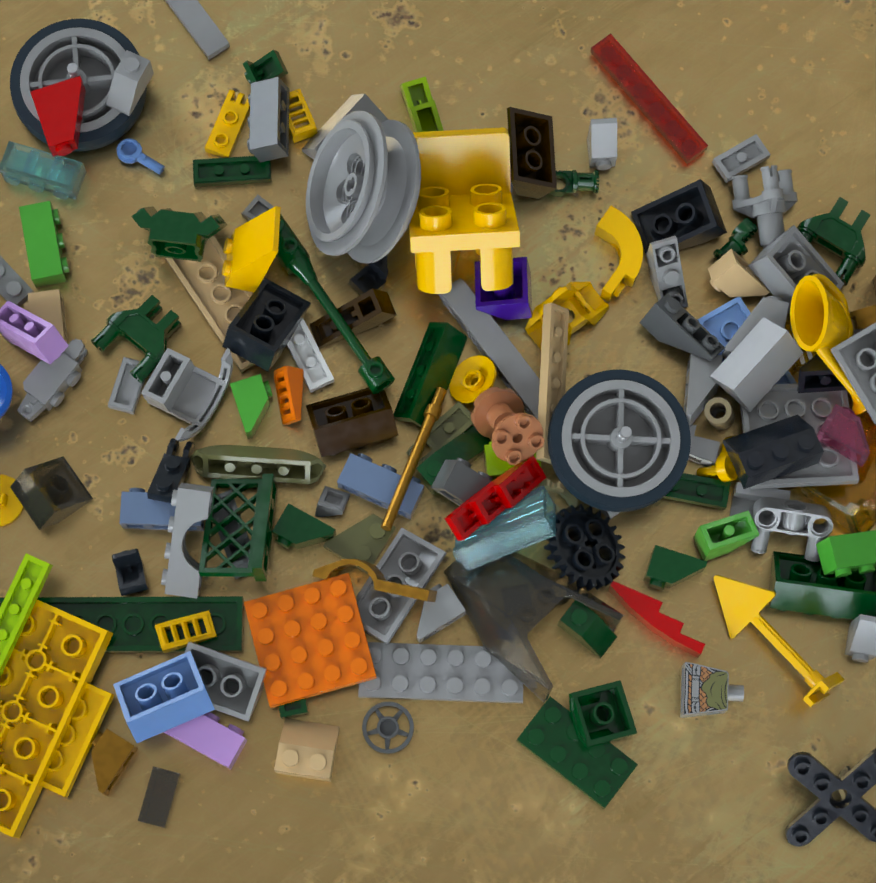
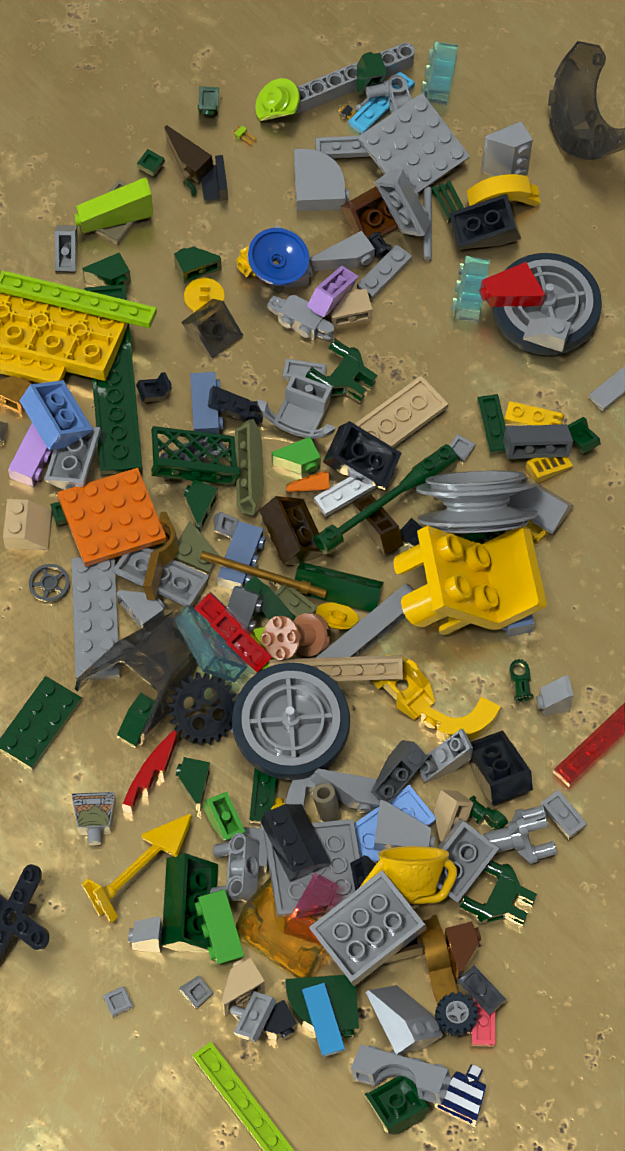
camera: 85 degrees right, 10 degrees down
bright green brick [19,201,70,288] -> none
medium blue plate [117,138,165,175] -> none
dark green slope [131,206,227,262] -> none
yellow slope [155,610,217,654] -> none
light grey arch [161,483,214,599] -> none
yellow slope [222,206,281,292] -> none
lime slope [400,76,444,132] -> none
dark purple slope [475,257,532,320] -> none
dark brown slope [507,107,557,199] -> none
dark green slope [569,680,637,747] -> none
light grey slope [710,317,804,412] -> none

